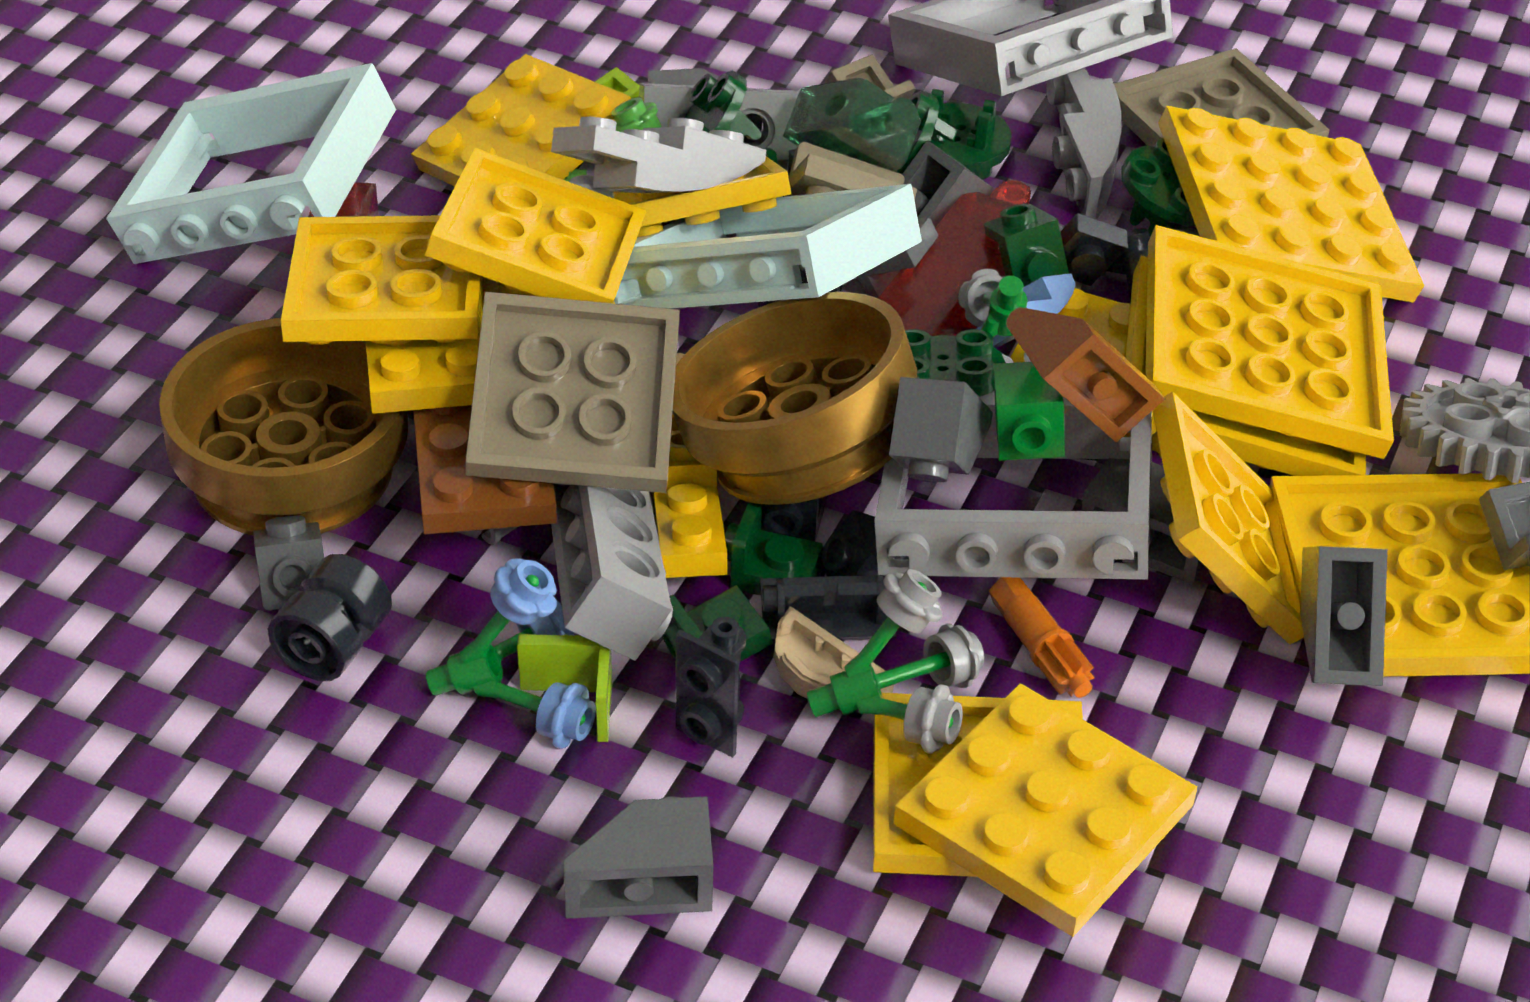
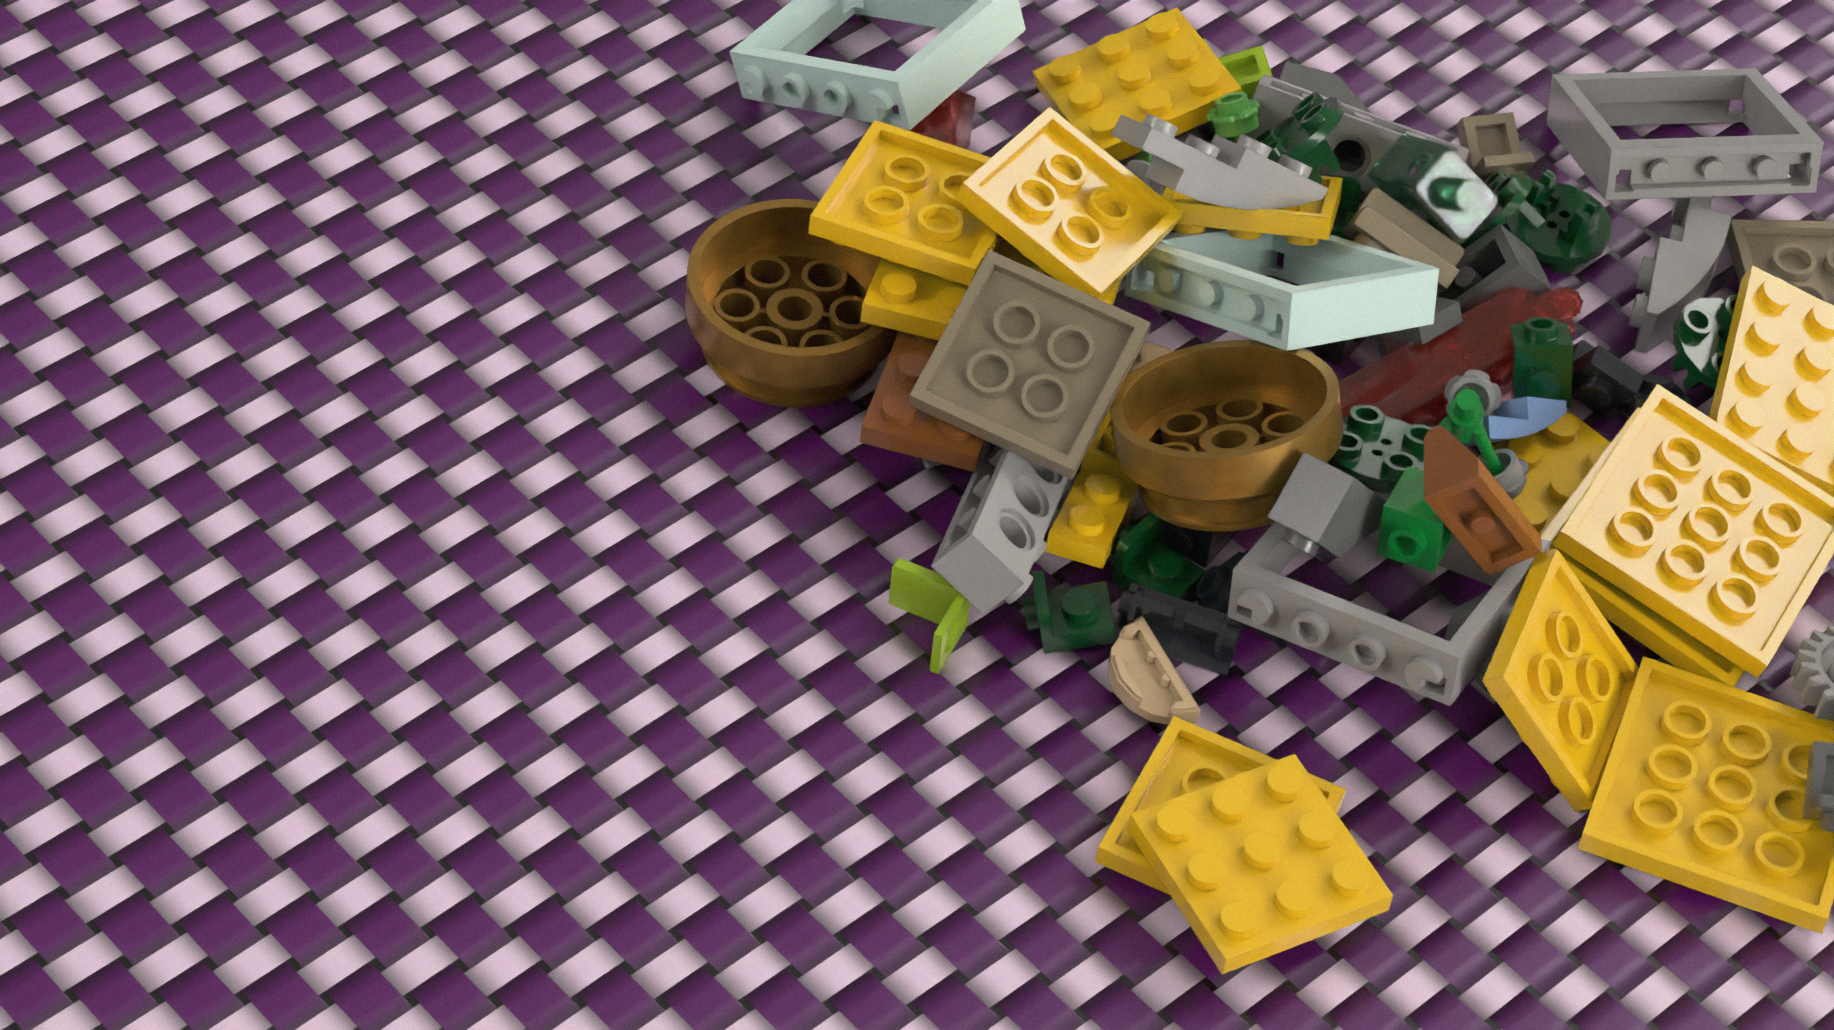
camera: 20 degrees right, 5 degrees up
dark grey bracket [253,516,324,610] -> none
black wheel [267,554,392,681] -> none
plant [426,559,596,749] -> none
dark grey slope [564,797,713,919] -> none
black hinge [676,617,746,758] -> none
light grey plant [807,569,984,753] -> none
orange piece [989,577,1095,698] -> none
dark grey slope [1300,546,1388,686] -> none

